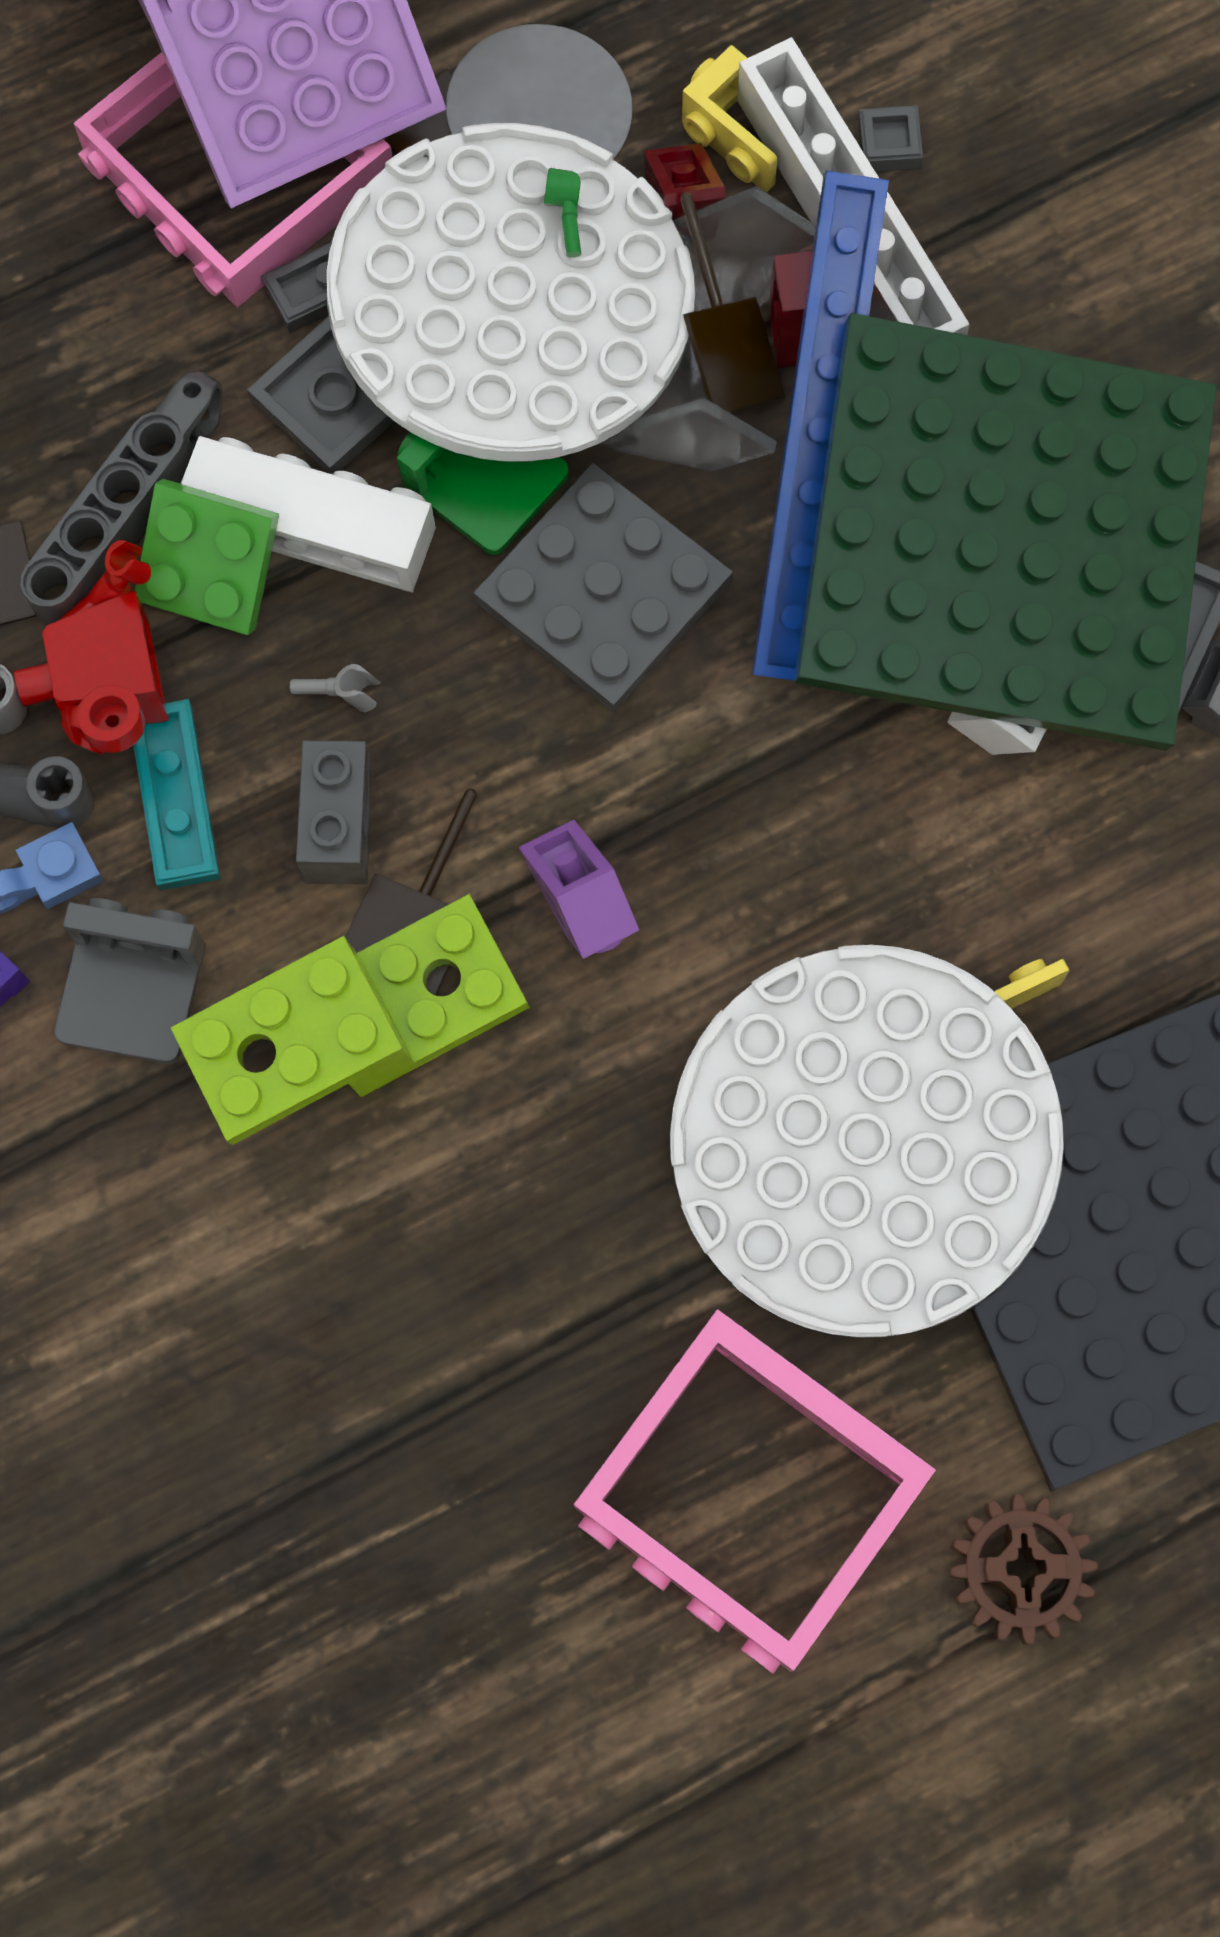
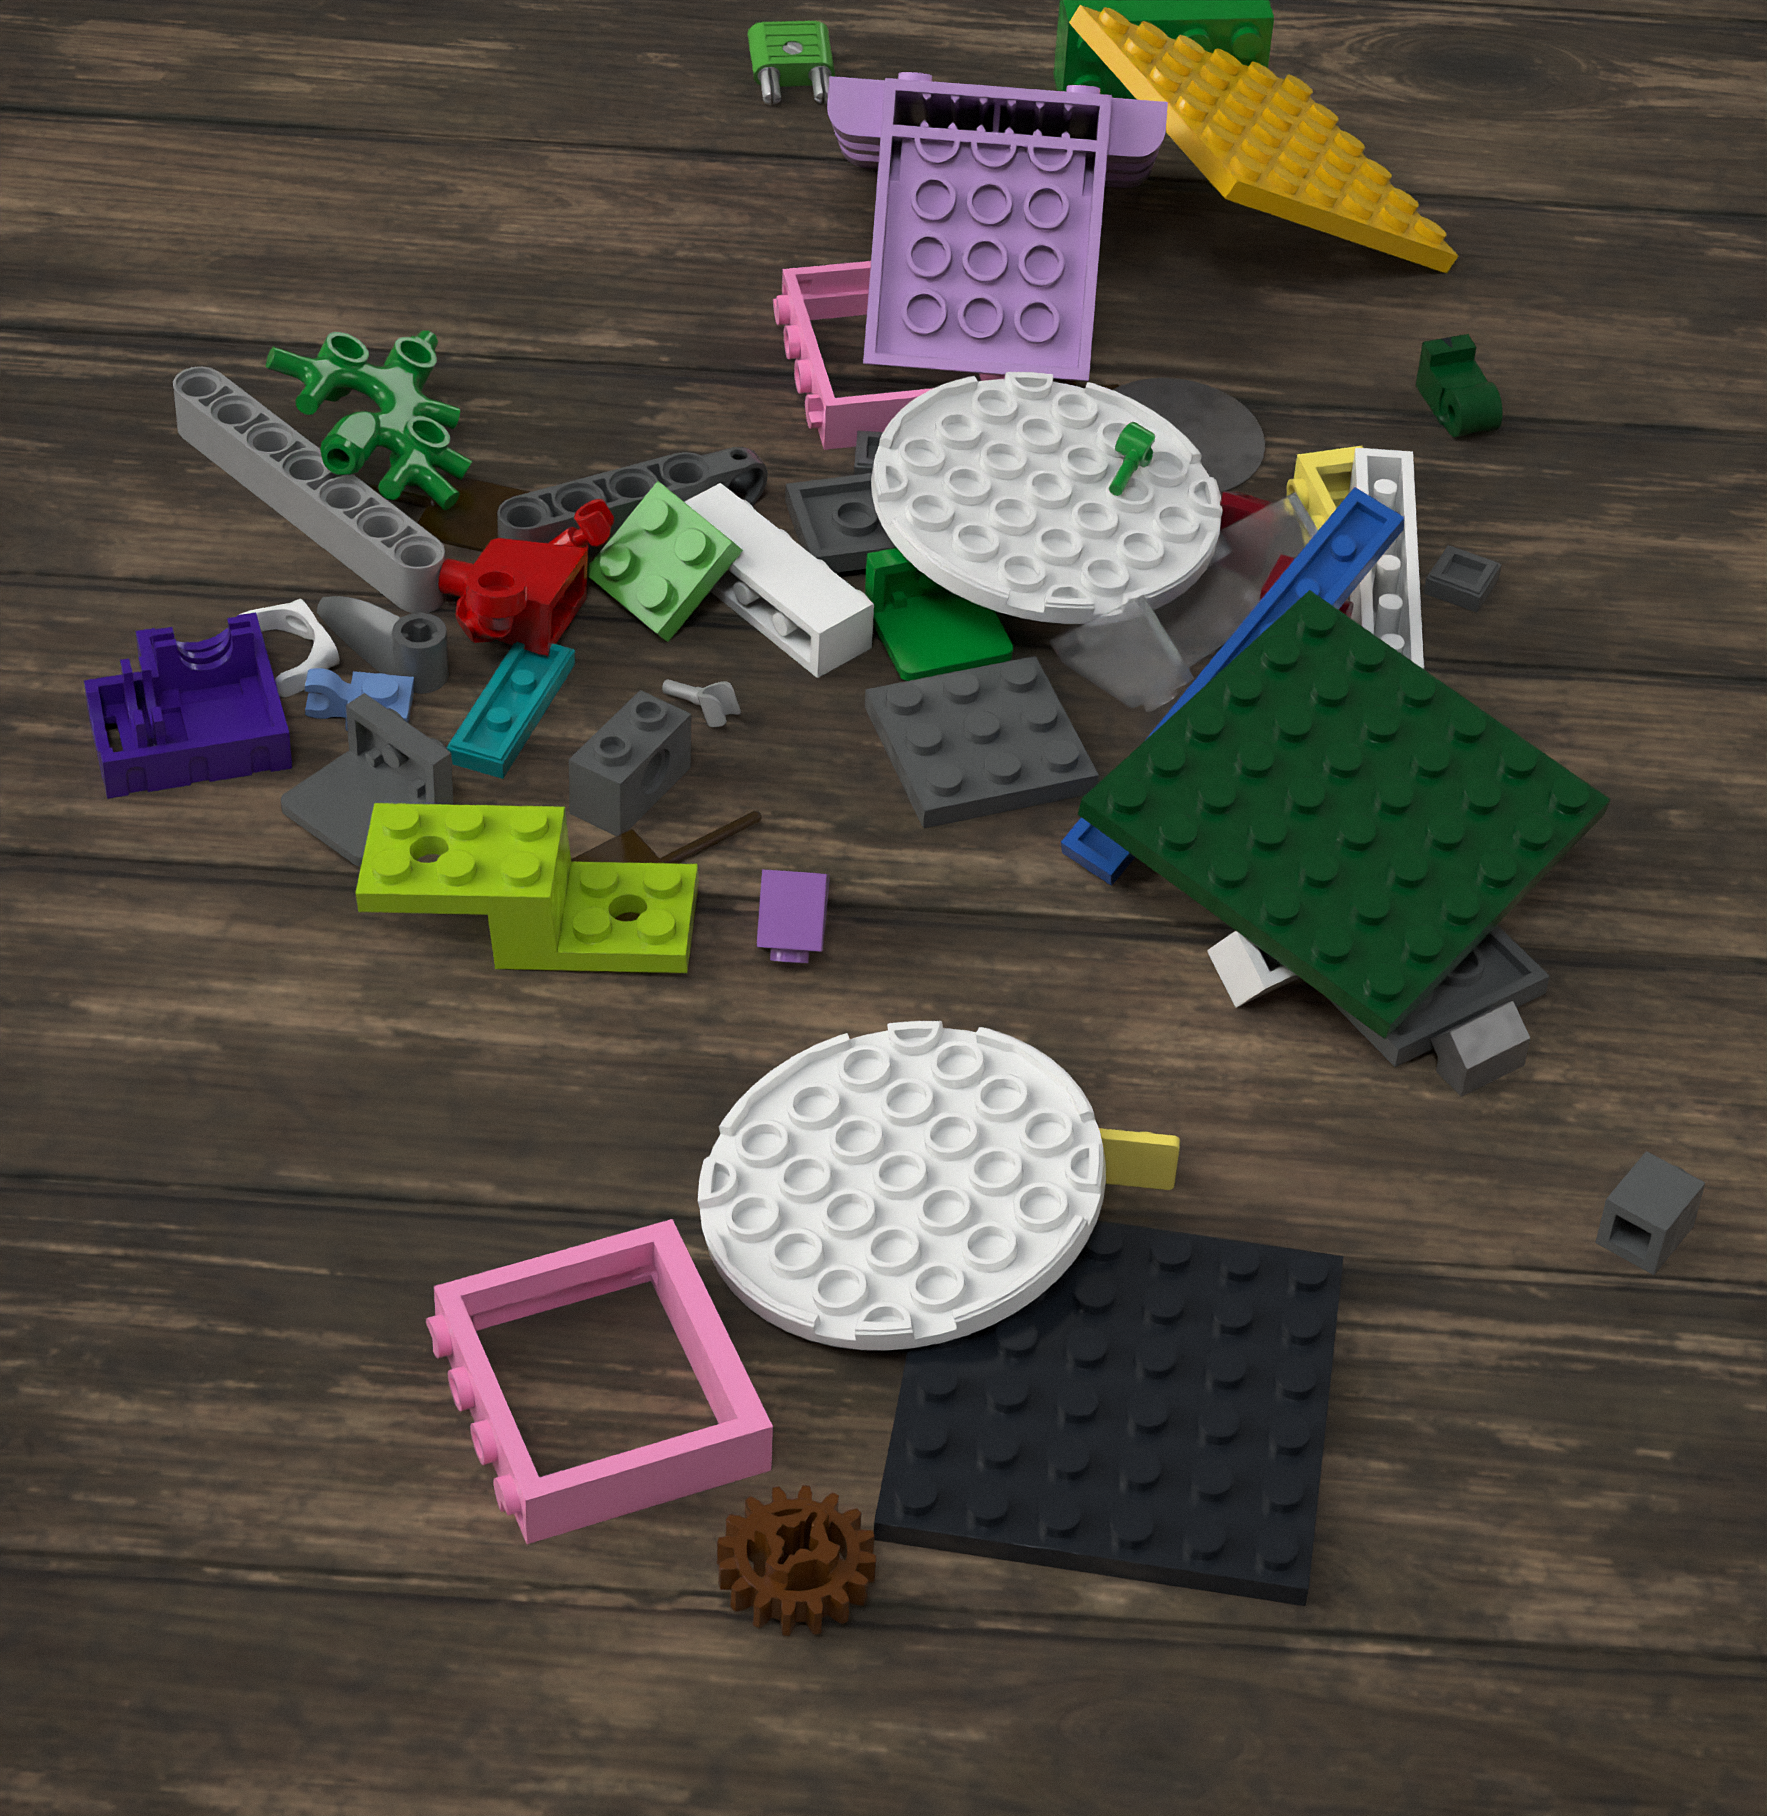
camera: 25 degrees right, 30 degrees down
dark brown piece [680,192,785,416] -> none

